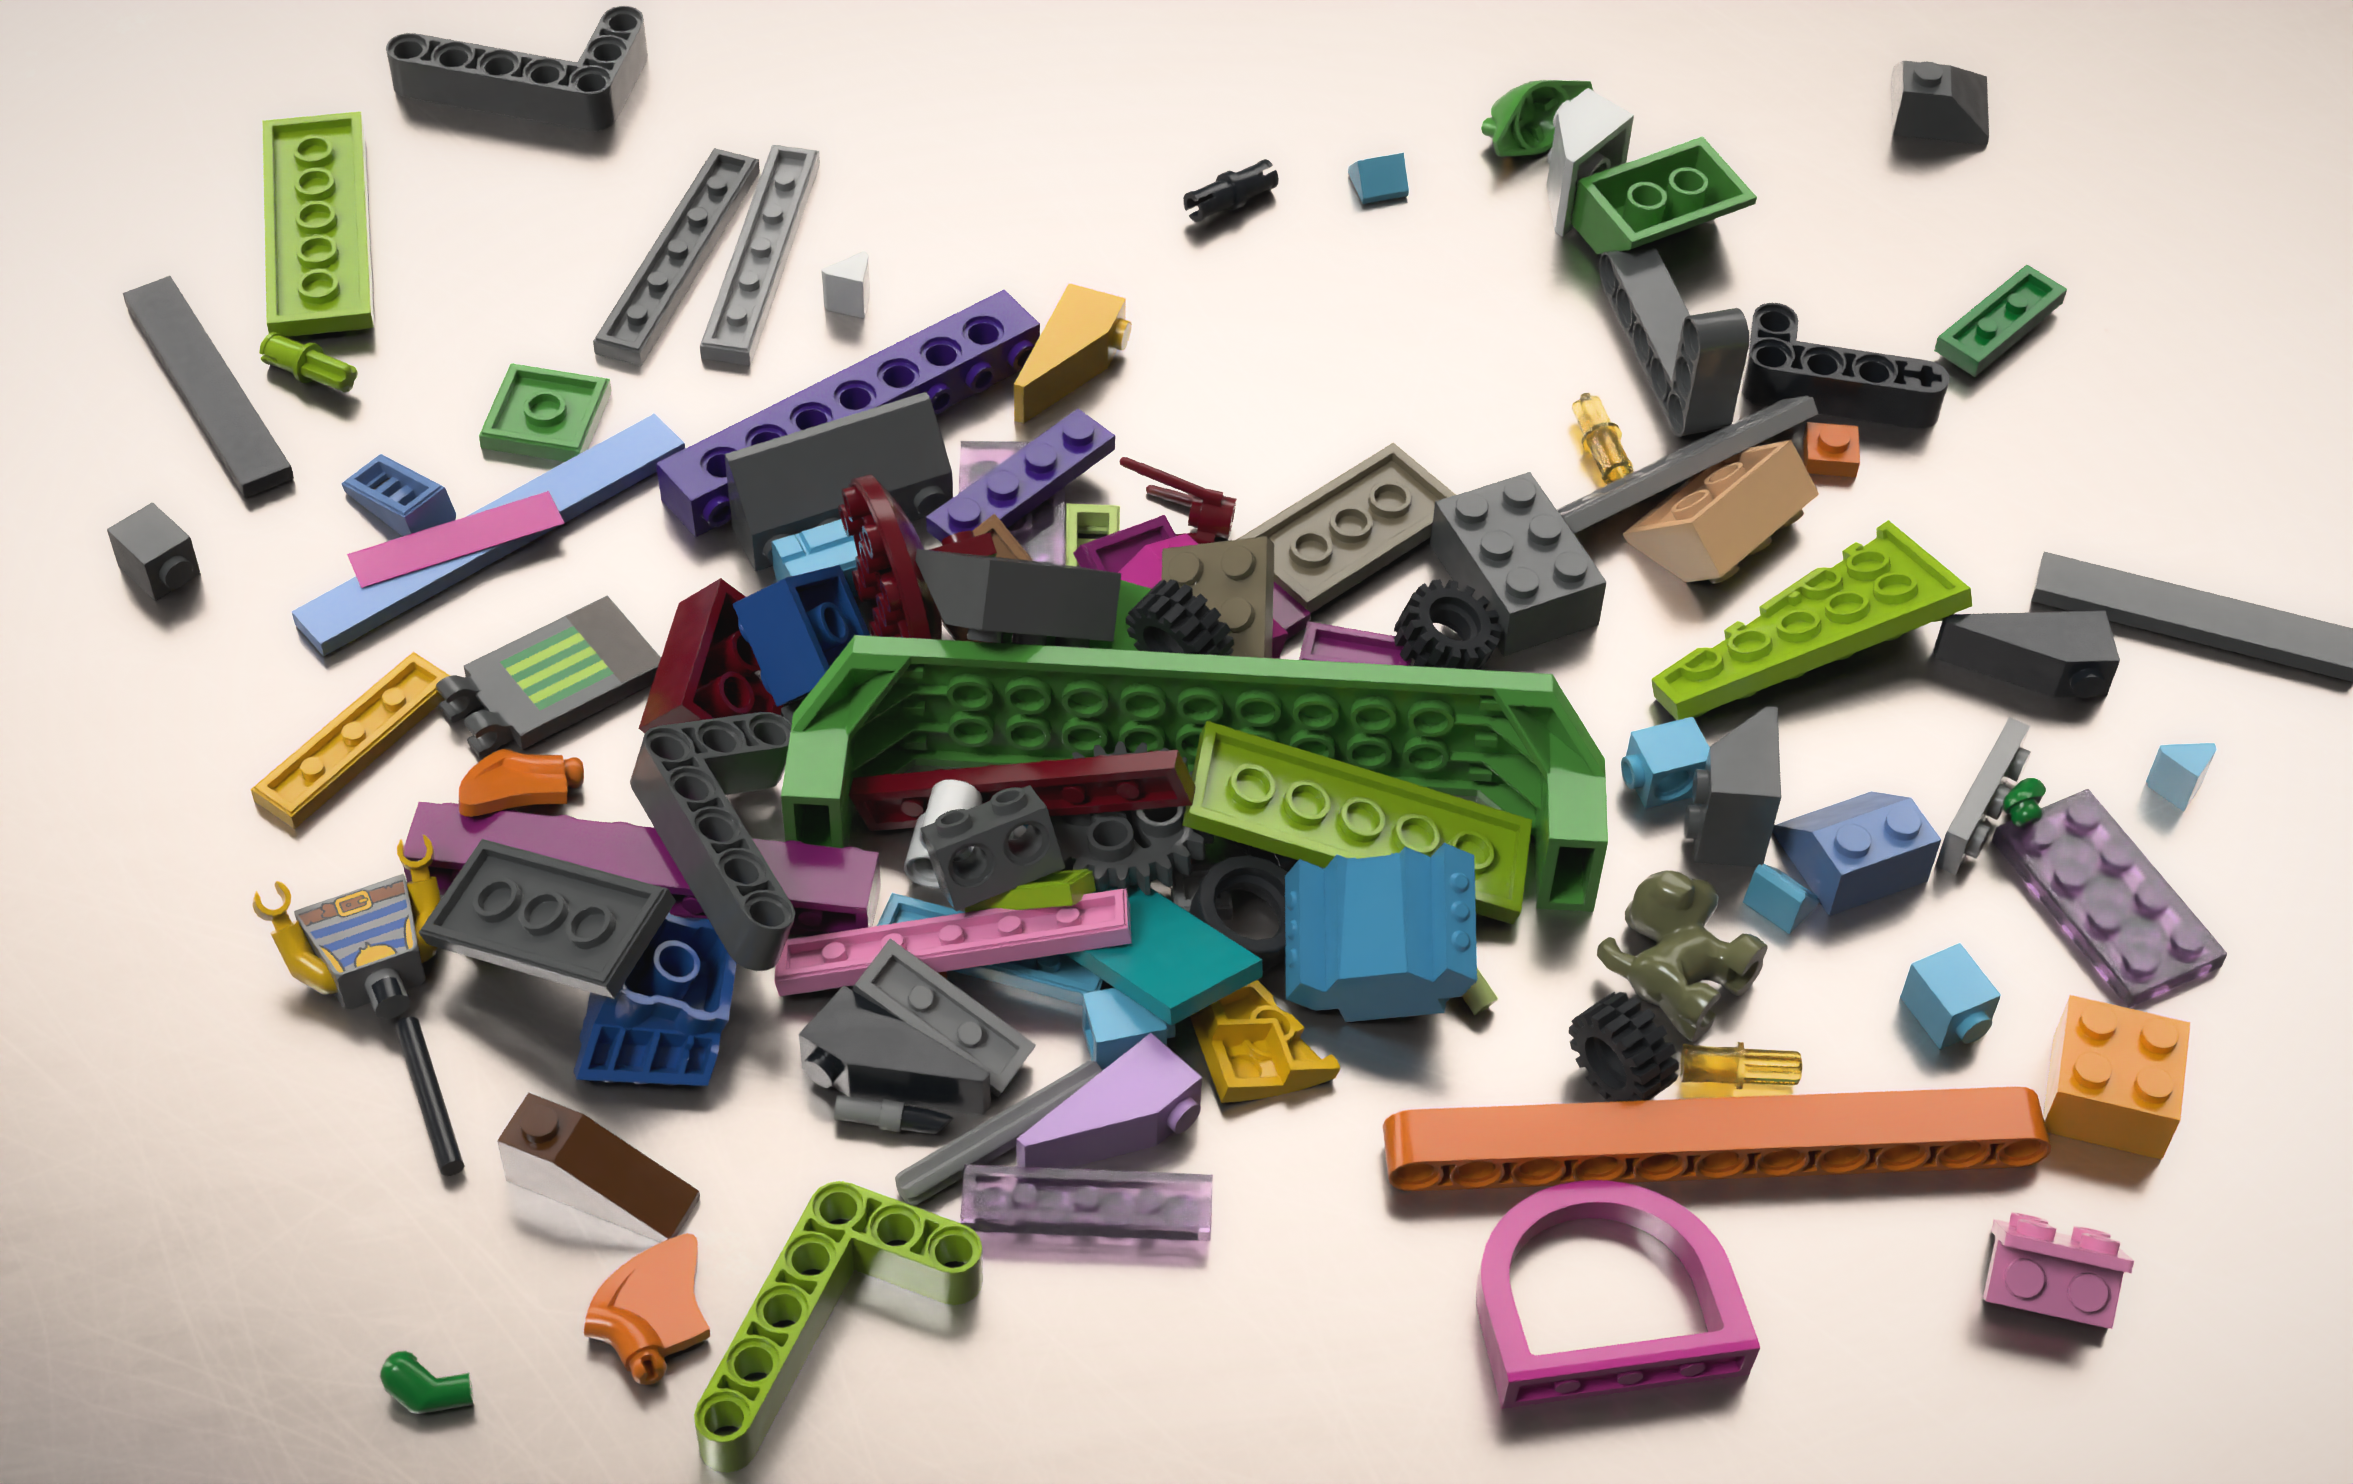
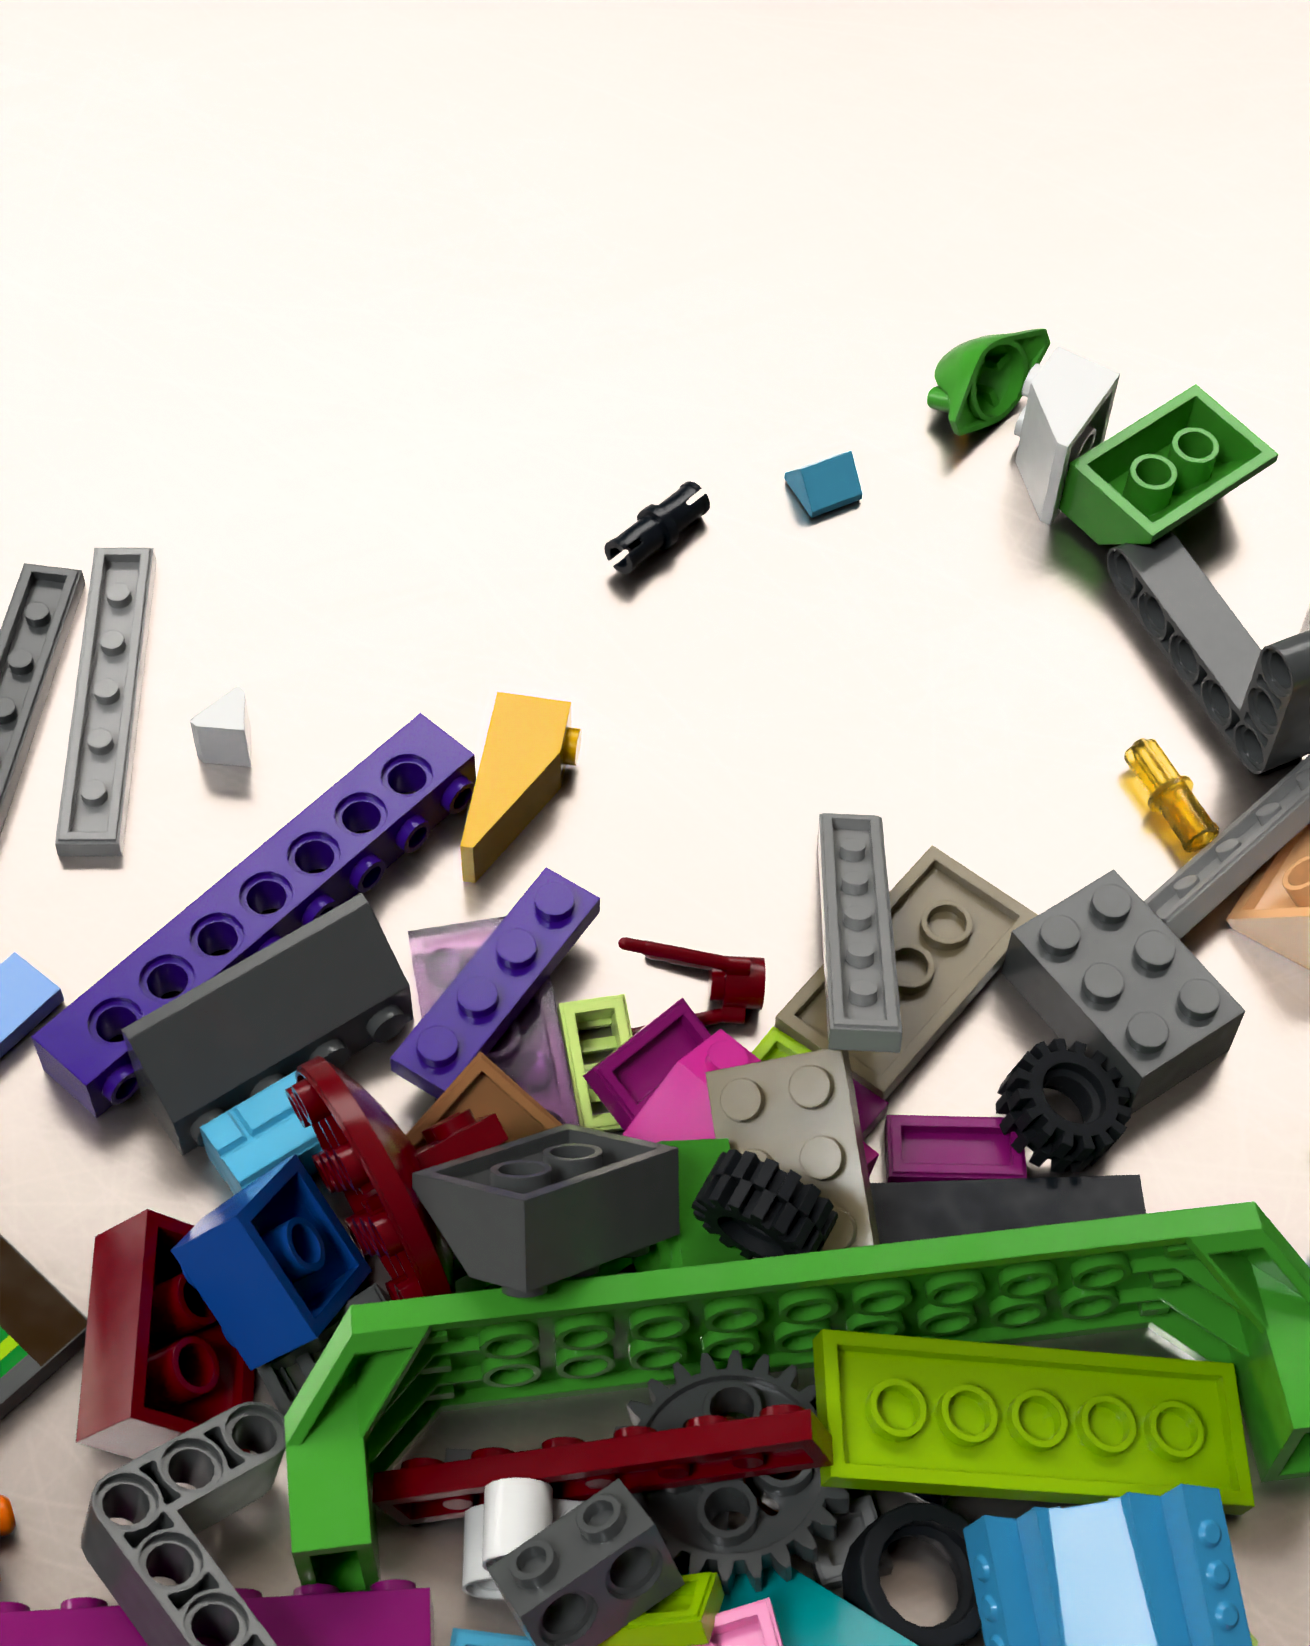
camera: 10 degrees left, 5 degrees up
none -> light grey tile [817,813,902,1053]

